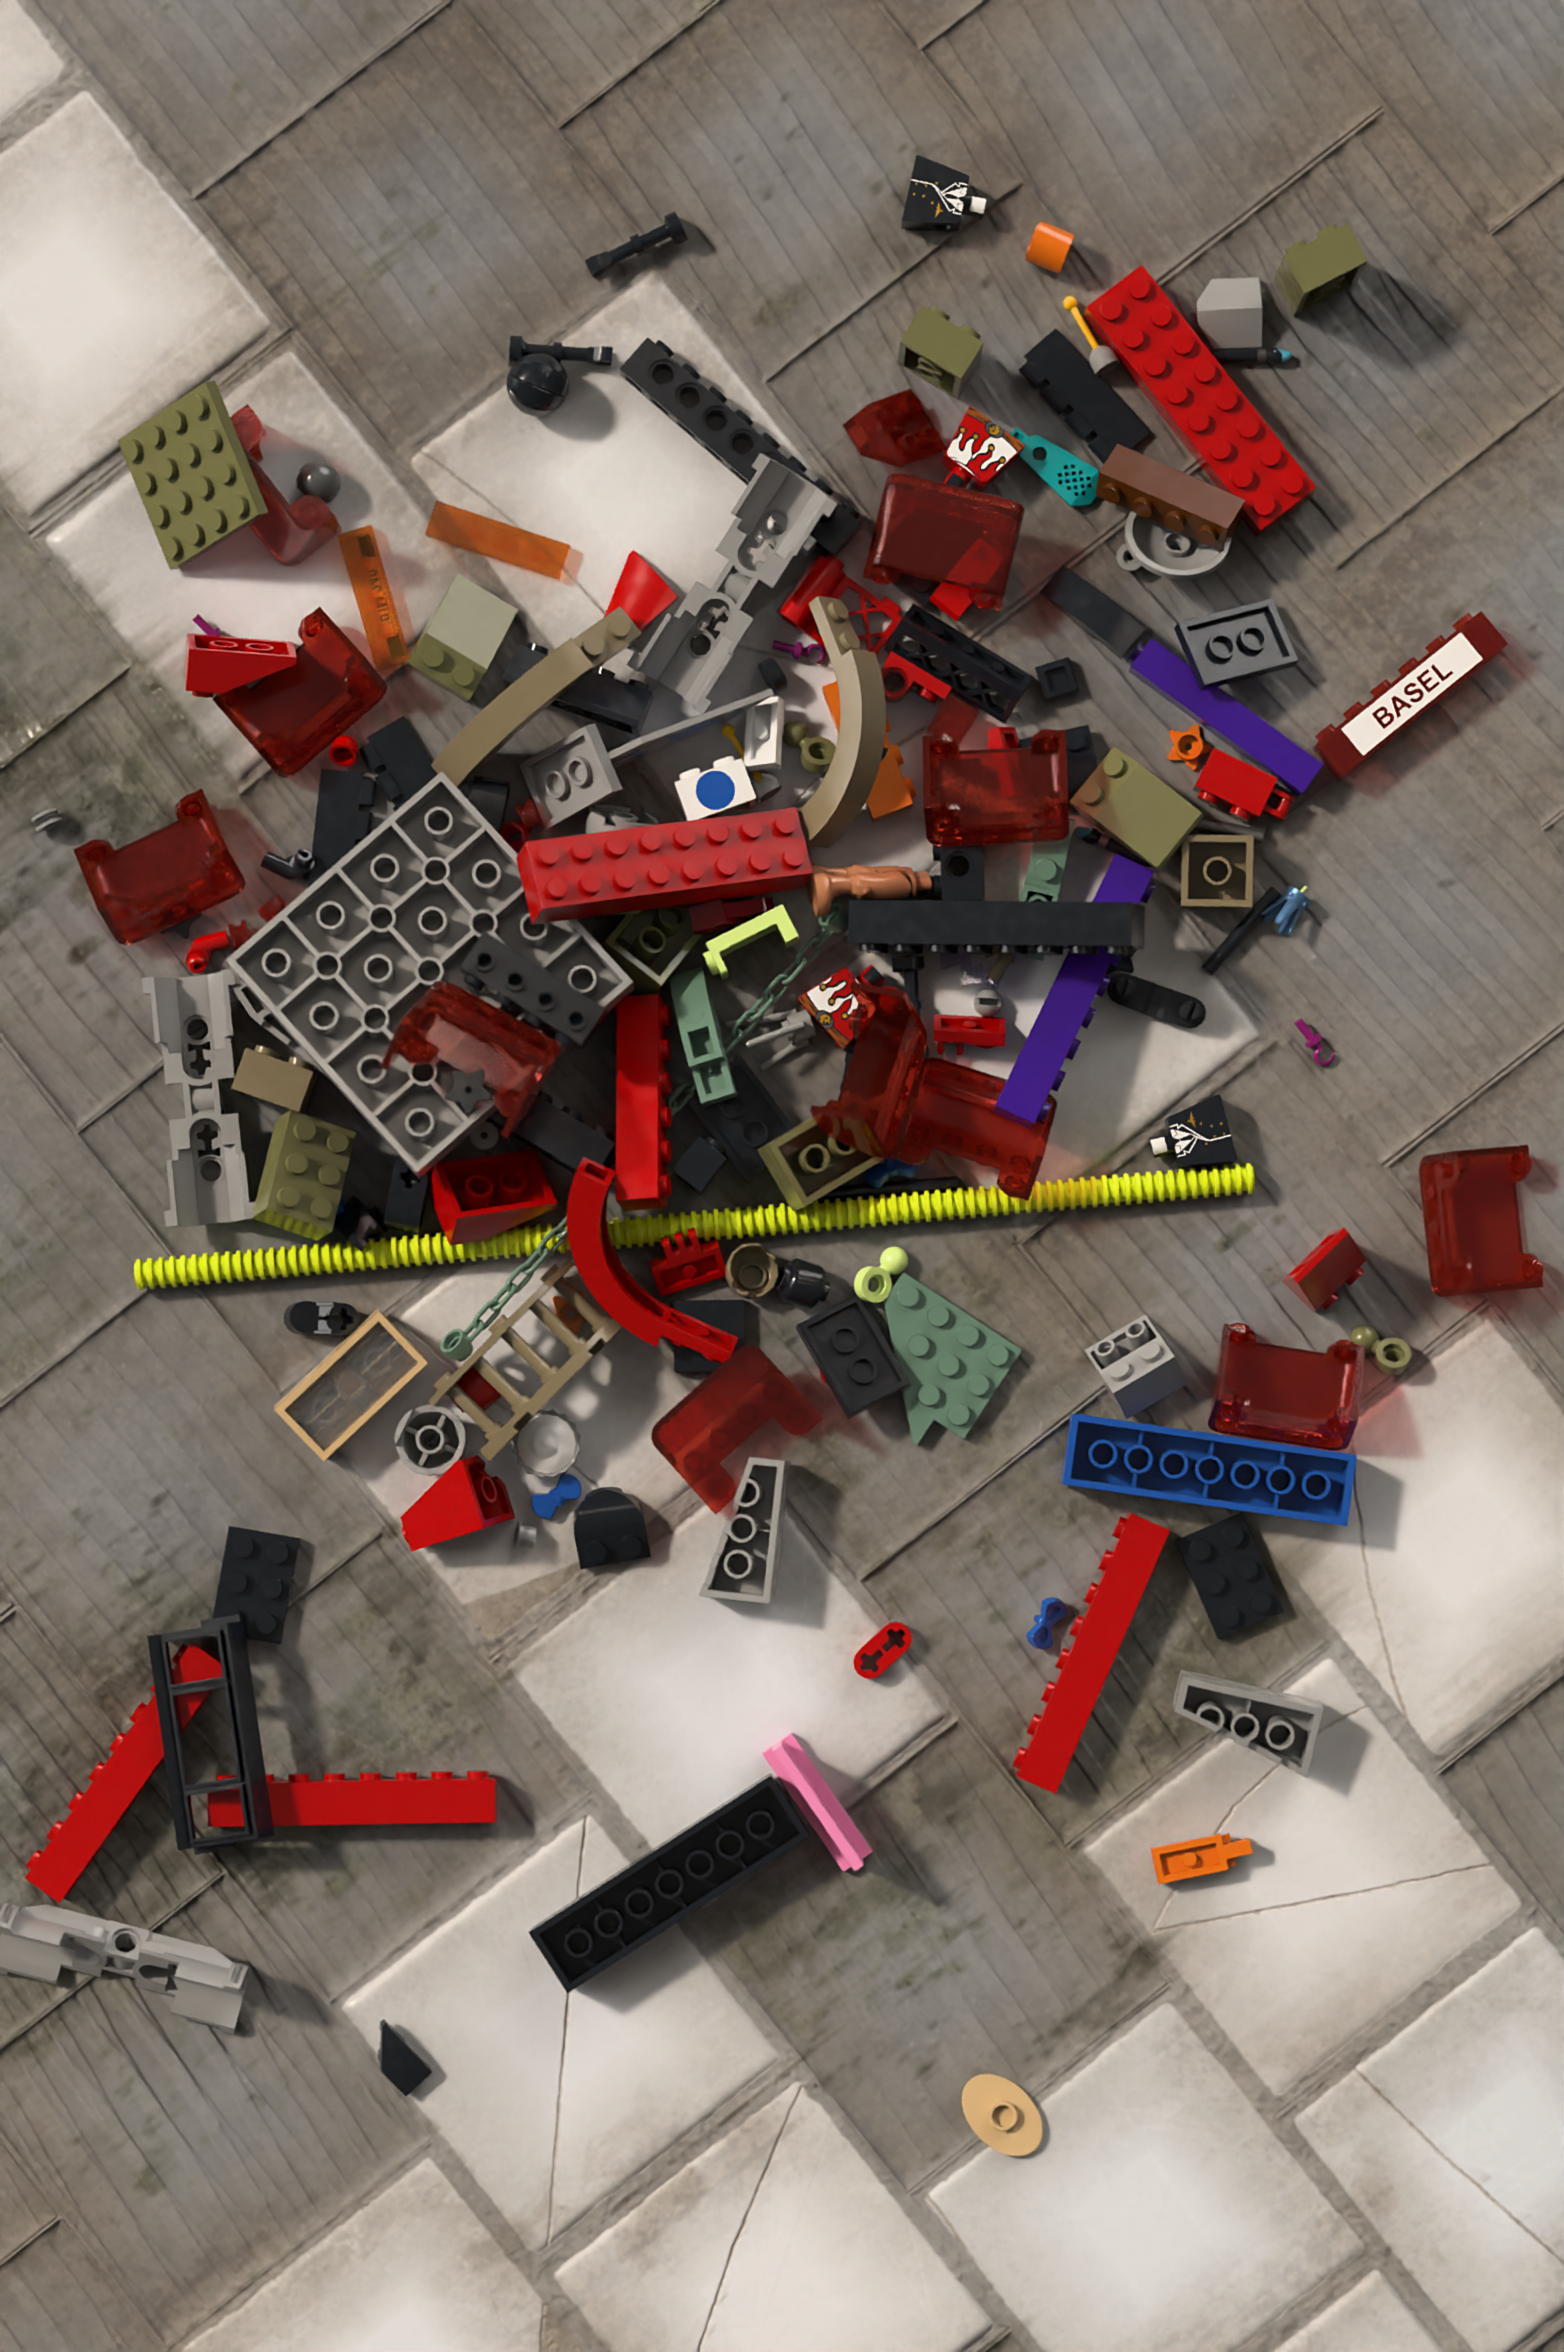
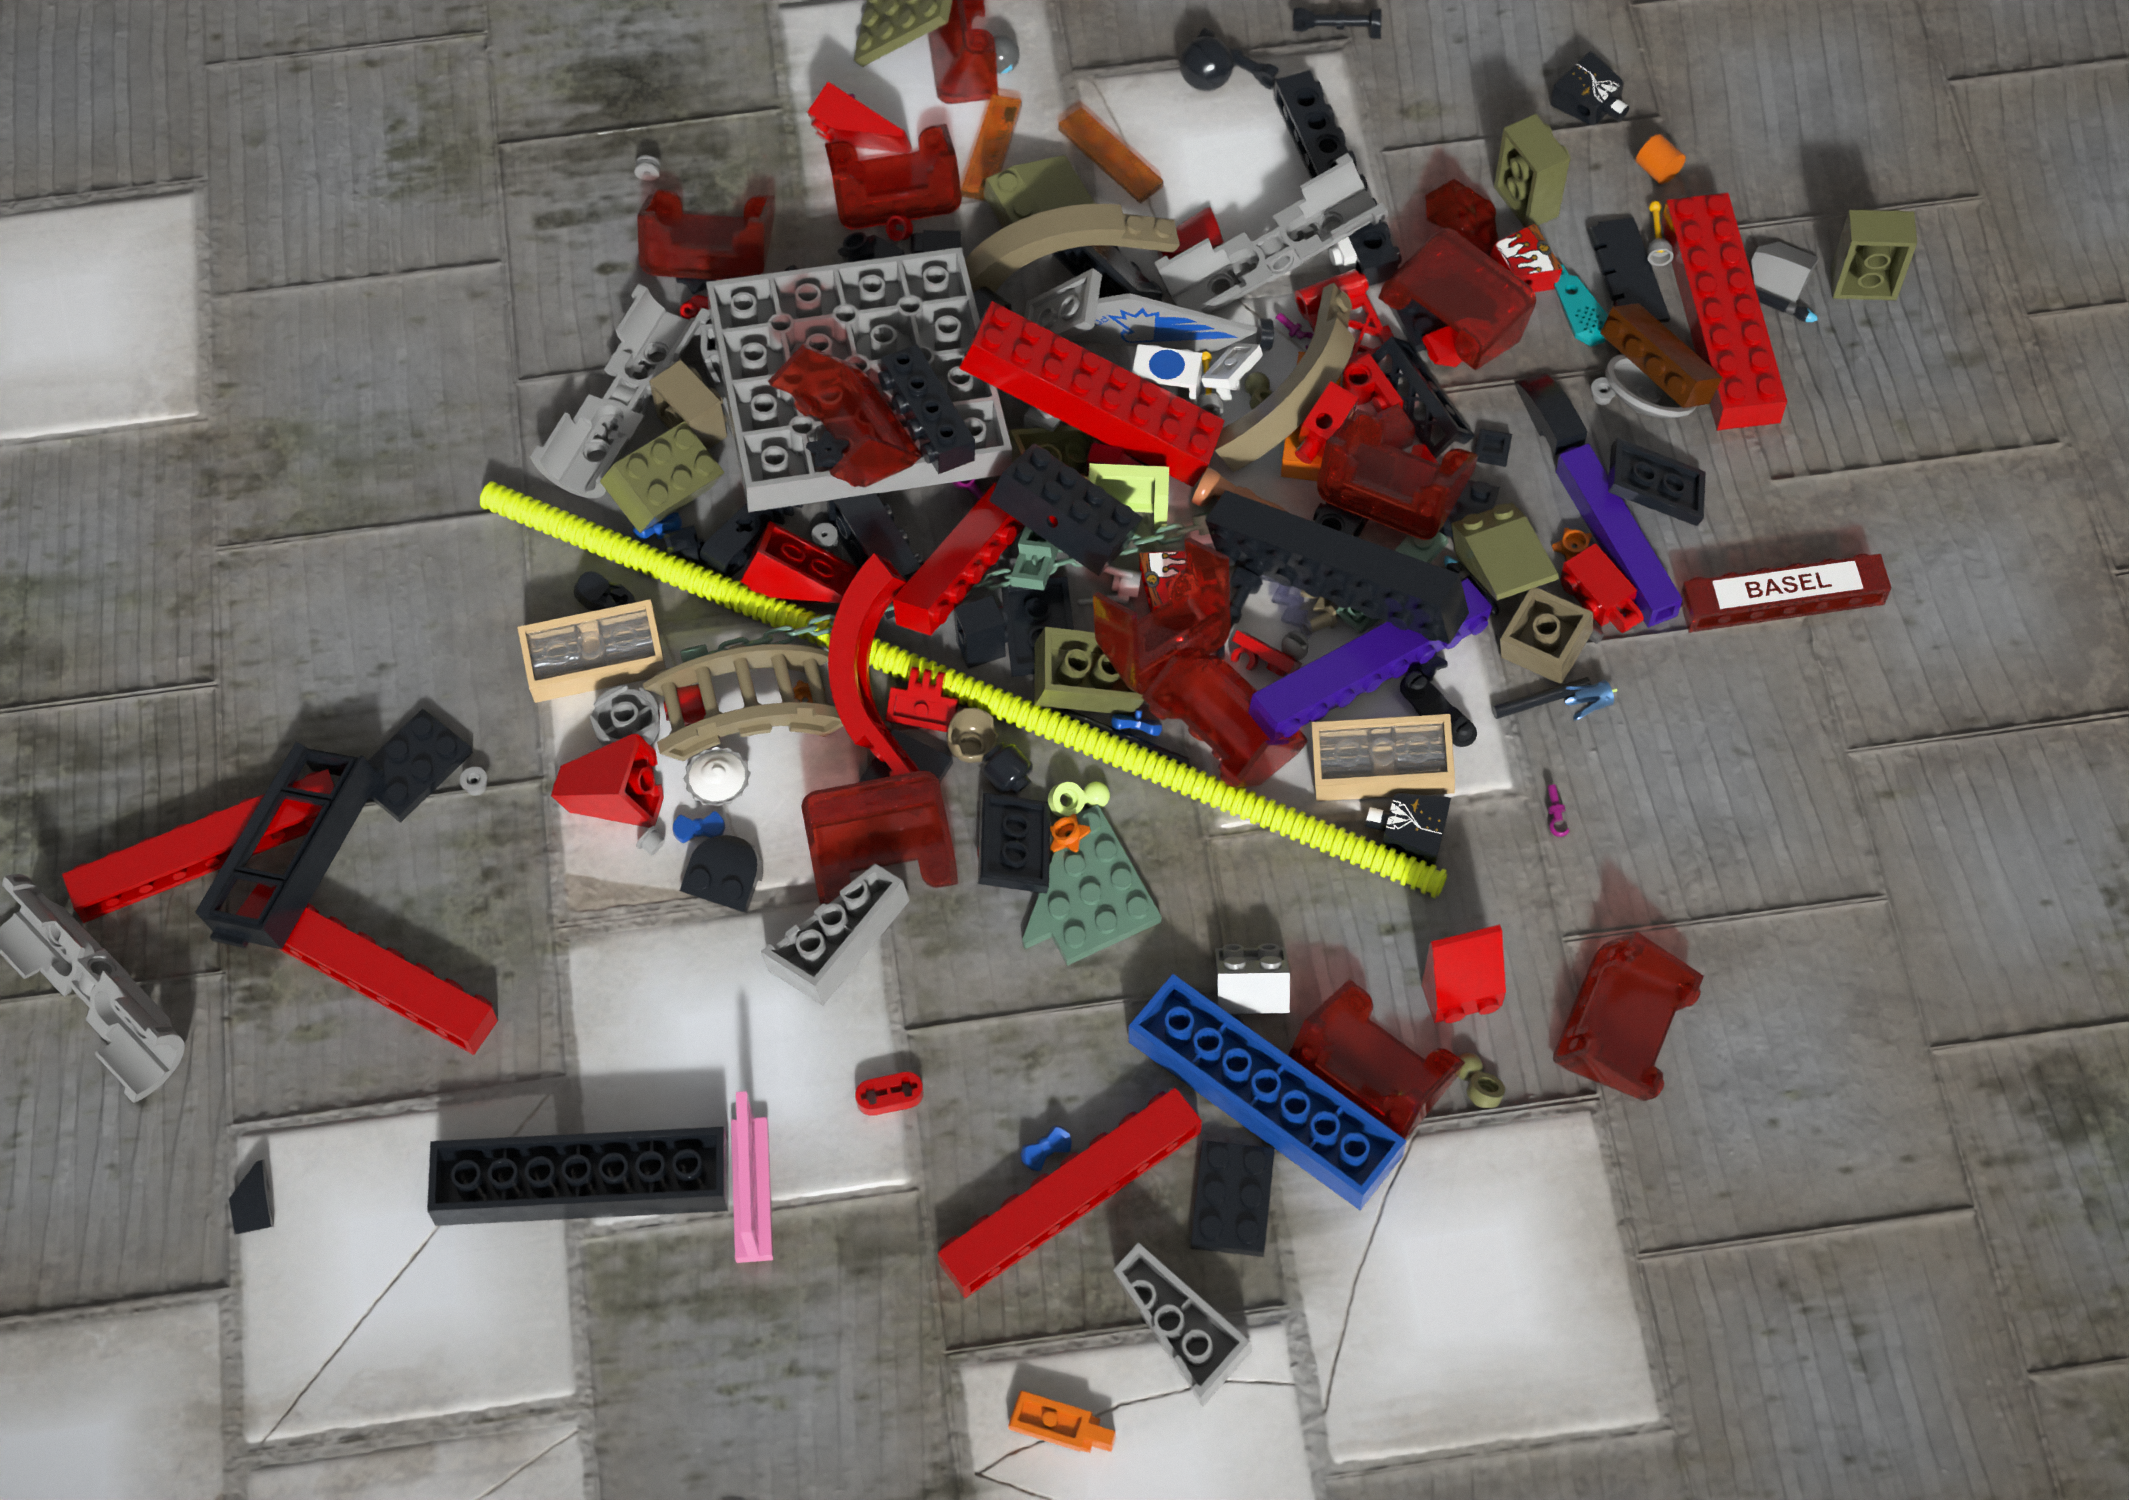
camera: 30 degrees right, 25 degrees down
none -> light grey piece [460,767,488,796]
none -> black plate [838,232,876,262]
none -> black brick [989,443,1143,576]
none -> orange plate [1050,814,1091,852]
none -> red torso [1295,381,1359,464]
none -> brick [1312,714,1455,801]

